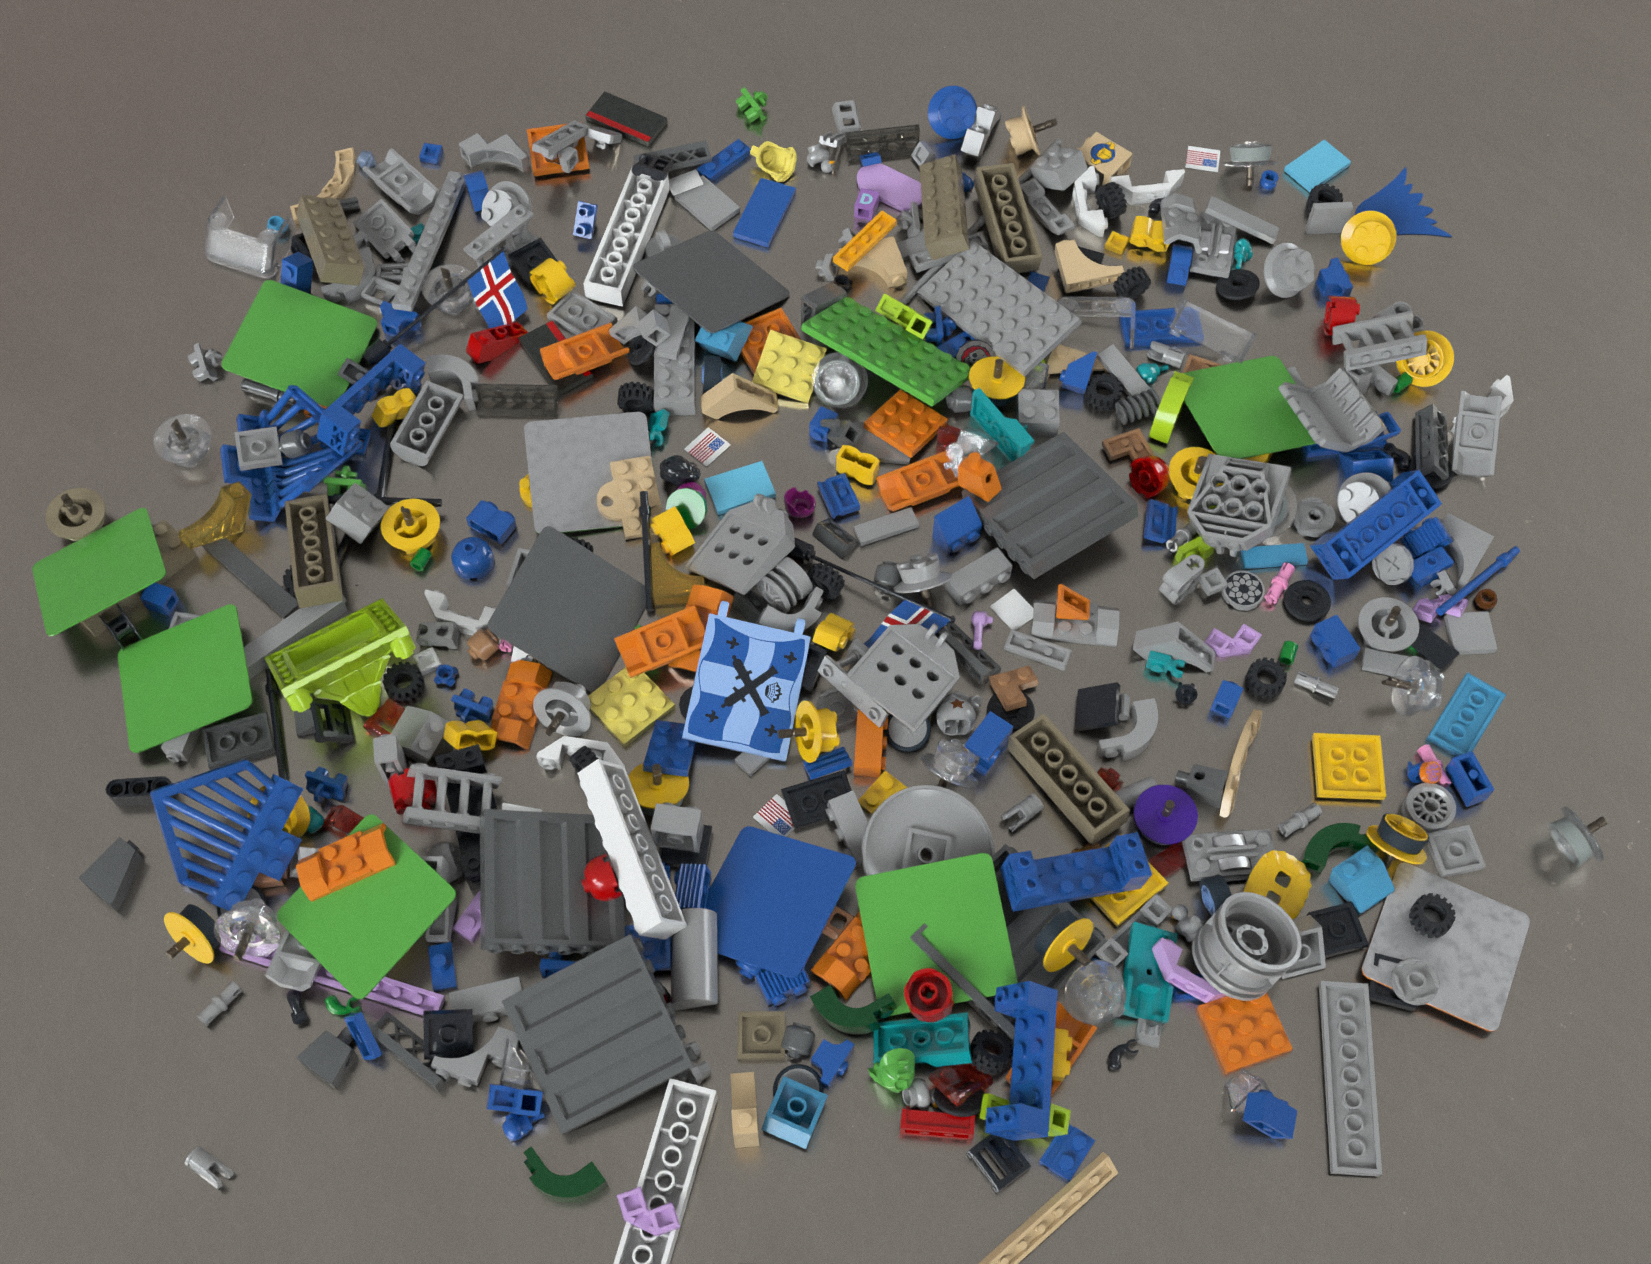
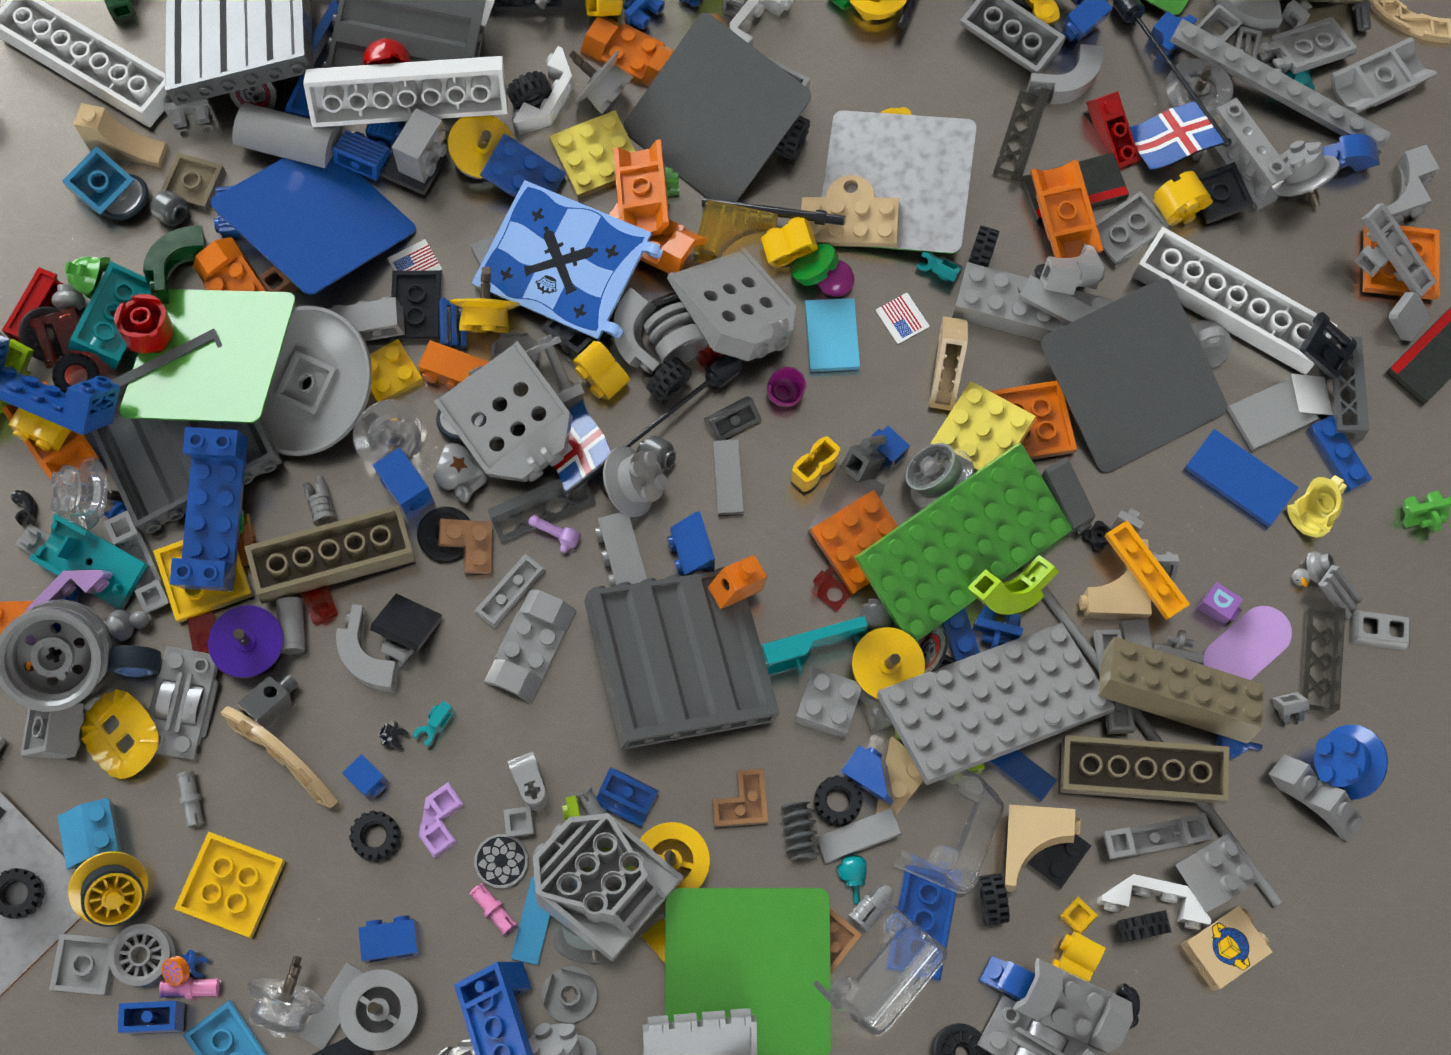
camera: 105 degrees right, 10 degrees up
sand blue plate [356,150,377,168] -> none
blue tile [419,143,443,164] -> none
blue cylinder [451,537,494,580] -> none
blue brick [466,500,516,545] -> none
hips [573,200,598,239] -> none
lavender tile [617,1186,681,1237] -> none
black hair [660,455,701,486] -> none
dark azure slope [695,321,753,362] -> none
black wheel [701,356,722,394] -> none
blue brick [811,1039,855,1090] -> none
blue plate [817,473,860,519] -> none
blue tile [860,152,882,167] -> none
orange piece [876,449,959,511] -> none
clear hips [943,443,974,477] -> none
clear slope [953,426,999,462] -> none
white sticker [990,589,1034,630] -> none
tan piece [1005,105,1058,156] -> none
piece [1034,911,1093,972] -> none
orange slope [1056,584,1090,620] -> none
white slope [1109,169,1185,205] -> none
red cylinder [1129,455,1170,498] -> none
light grey arch [1133,622,1216,672] -> none
lime arch [1149,371,1194,444] -> none
green hinge [1278,641,1298,665] -> none
black wheel [1284,580,1331,621] -> none
light grey axle [1294,671,1339,698] -> none
dark green arch [1300,823,1379,874] -> none
black plate [1306,902,1369,958] -> none

